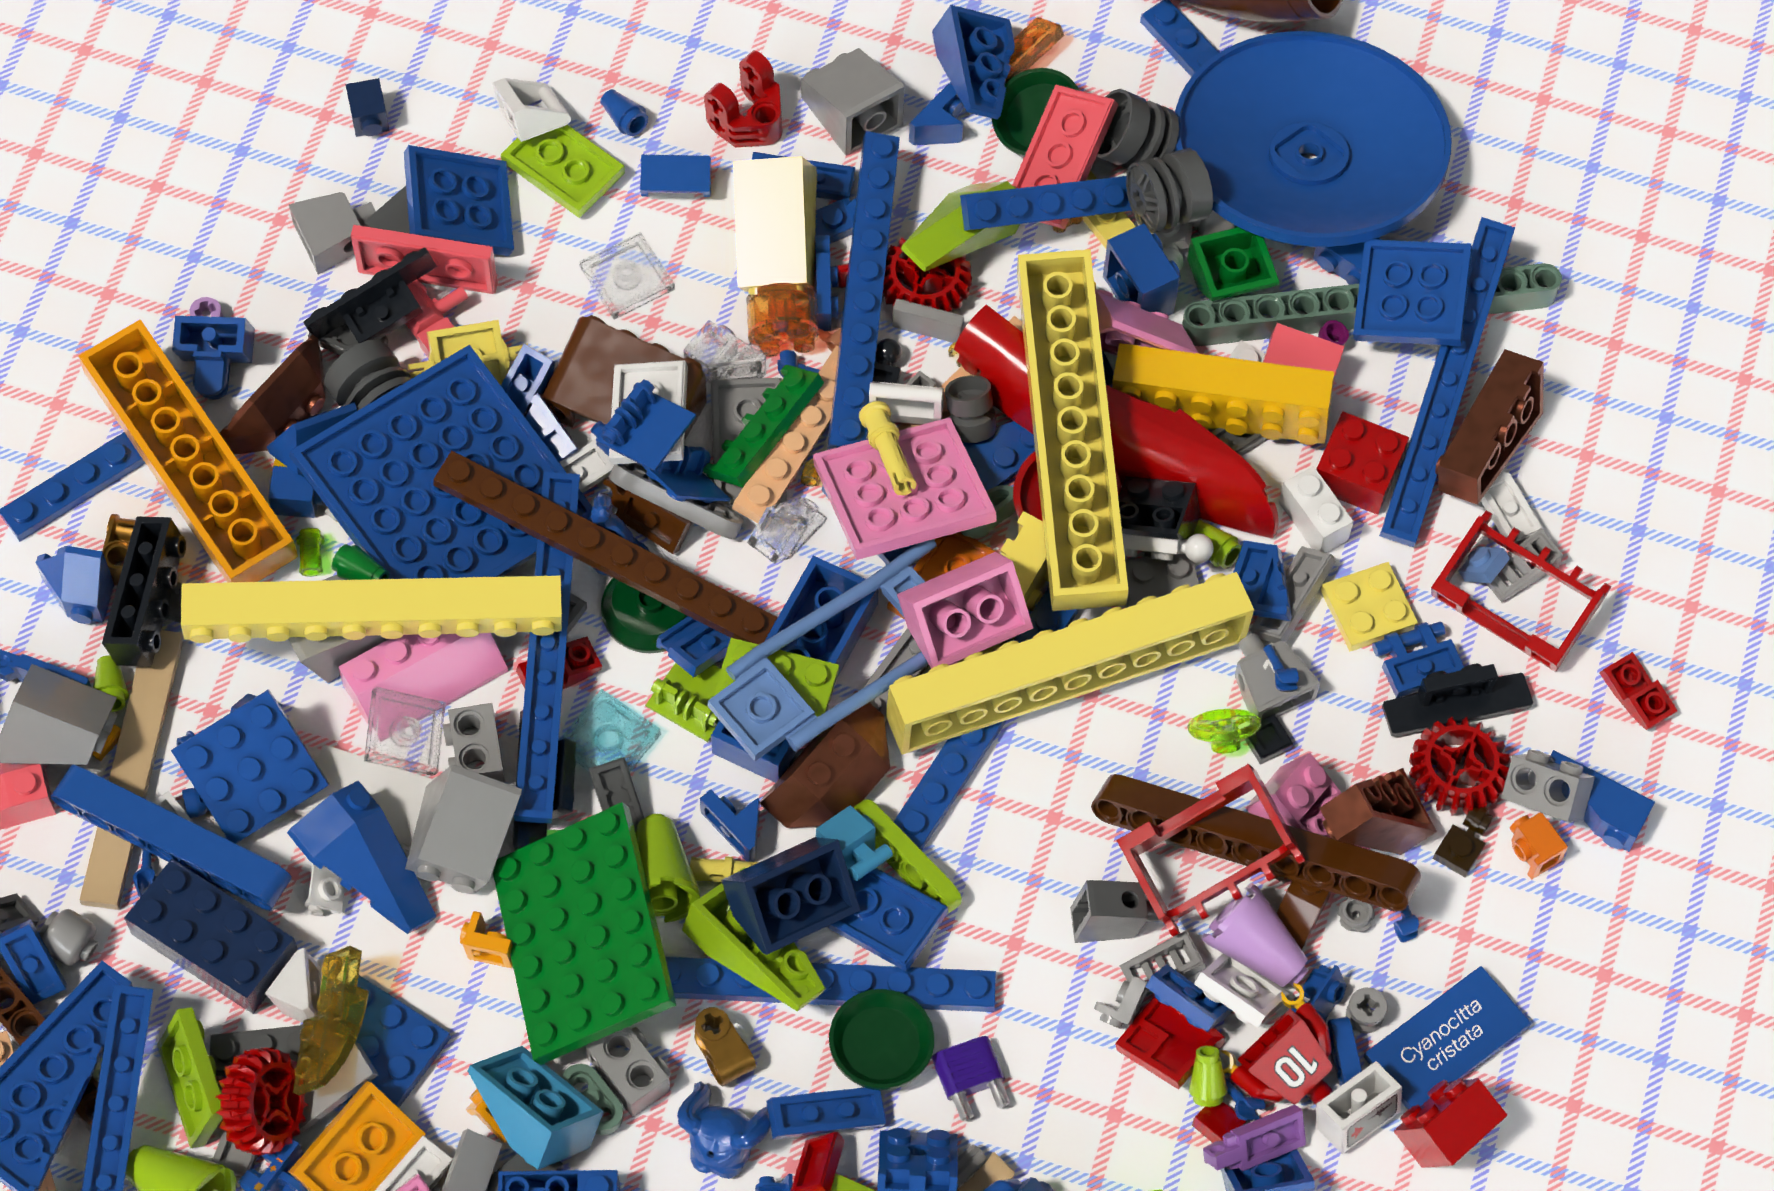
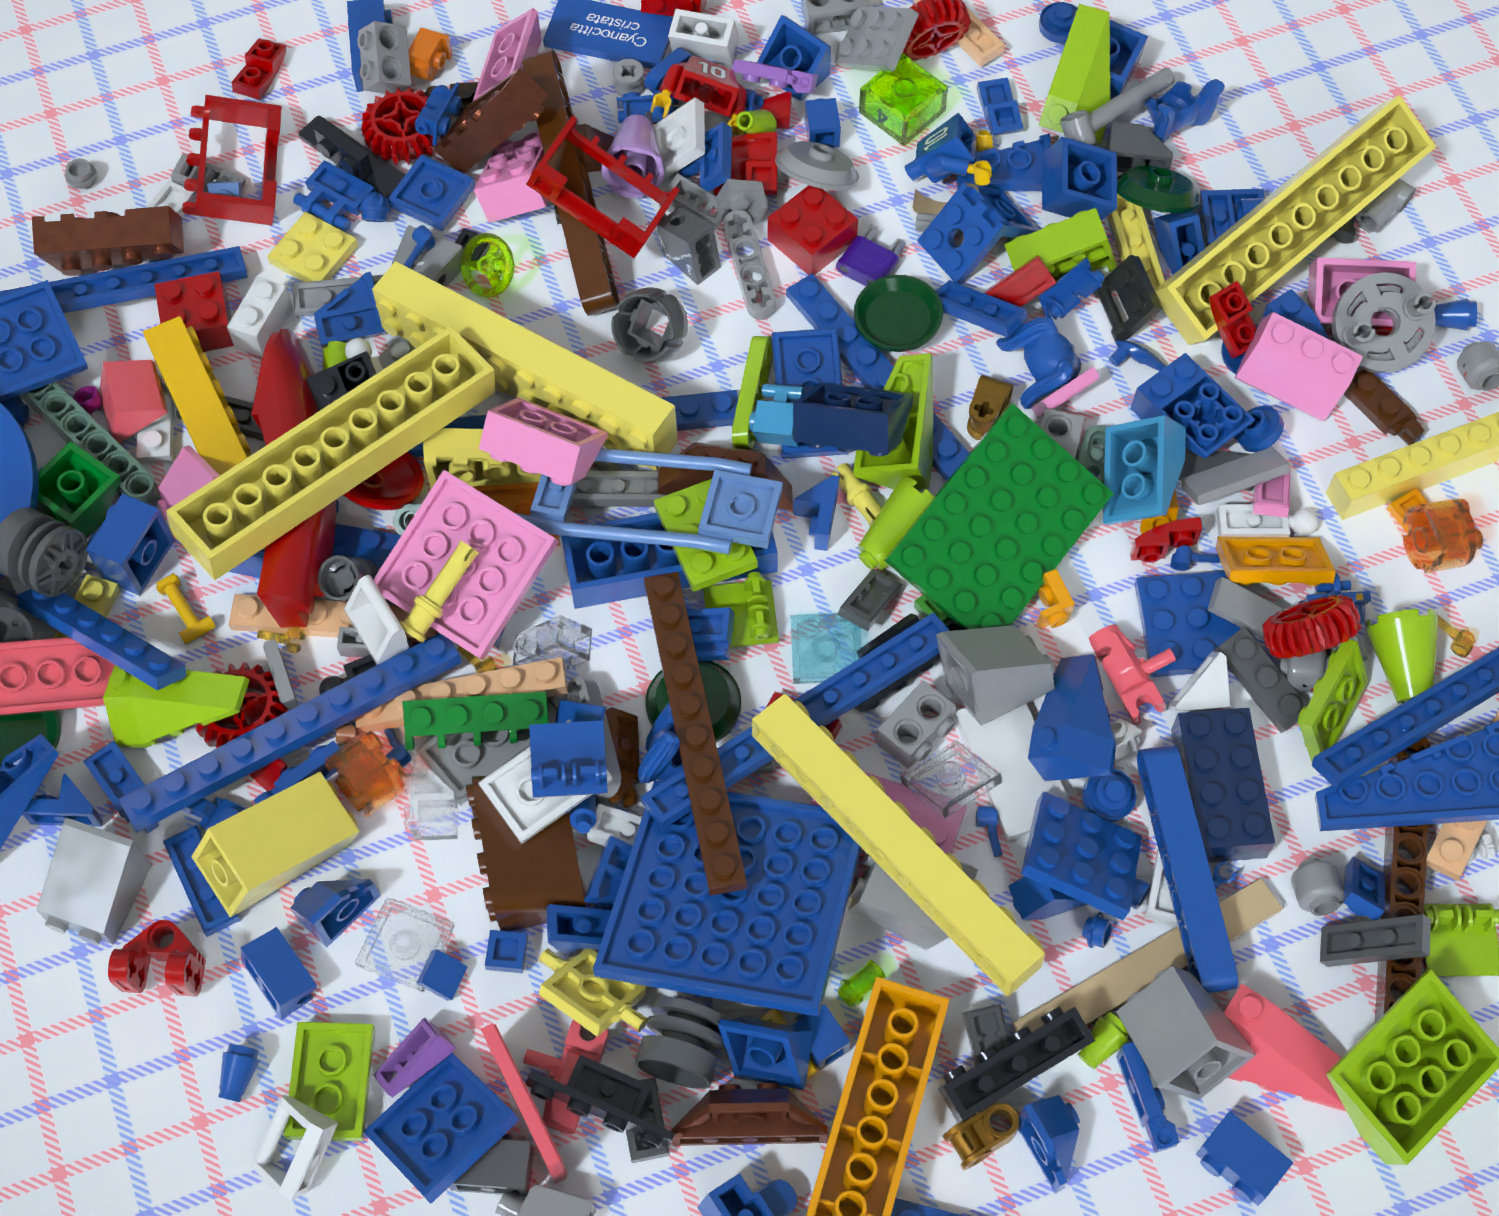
camera: 125 degrees left, 0 degrees up
clear yellow slope [293,945,369,1095] -> none
green cone [332,544,390,580] -> none
none -> light grey plate [64,158,97,189]
none -> blue hinge [83,741,160,834]
none -> blue slope [290,879,381,948]
none -> blue plate [359,192,391,222]
none -> medium lavender slope [373,1017,457,1098]
none -> blue plate [387,155,476,231]
none -> blue hinge [415,82,462,146]
none -> blue tile [416,949,468,1001]
none -> bright pink slope [472,8,542,102]
none -> blue plate [484,930,528,973]
none -> dark grey piece [611,287,688,363]
none -> light grey beam [724,210,776,320]
none -> red brick [767,185,858,276]
none -> light grey piece [775,141,859,190]
none -> blue brick [804,98,841,148]
none -> blue hand [976,806,1003,857]
none -> bright pink tile [1031,366,1100,418]
none -> blue plate [1082,768,1137,822]
none -> coral piece [1089,624,1176,725]
none -> red slope [1130,517,1202,563]
none -> blue hand [1170,545,1220,571]

